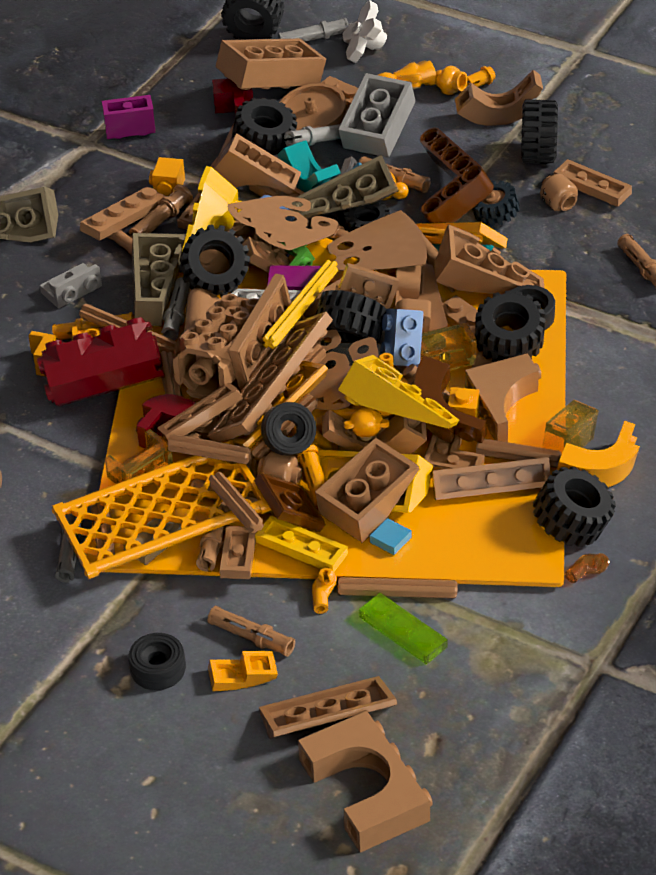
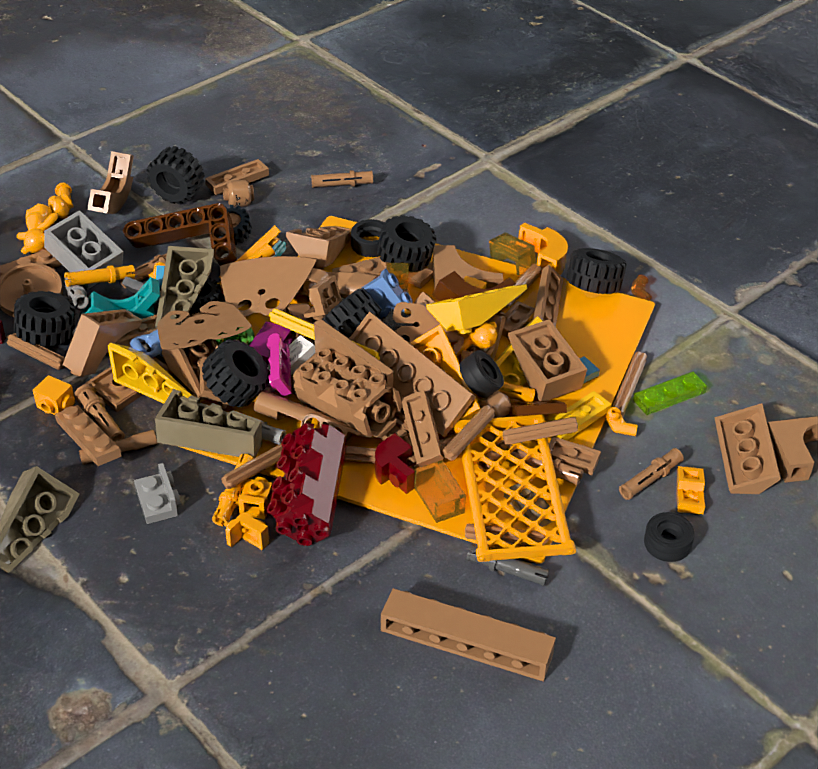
camera: 75 degrees left, 0 degrees up
none -> light orange pin [64,265,135,287]
none -> dark pink hinge [267,333,292,396]

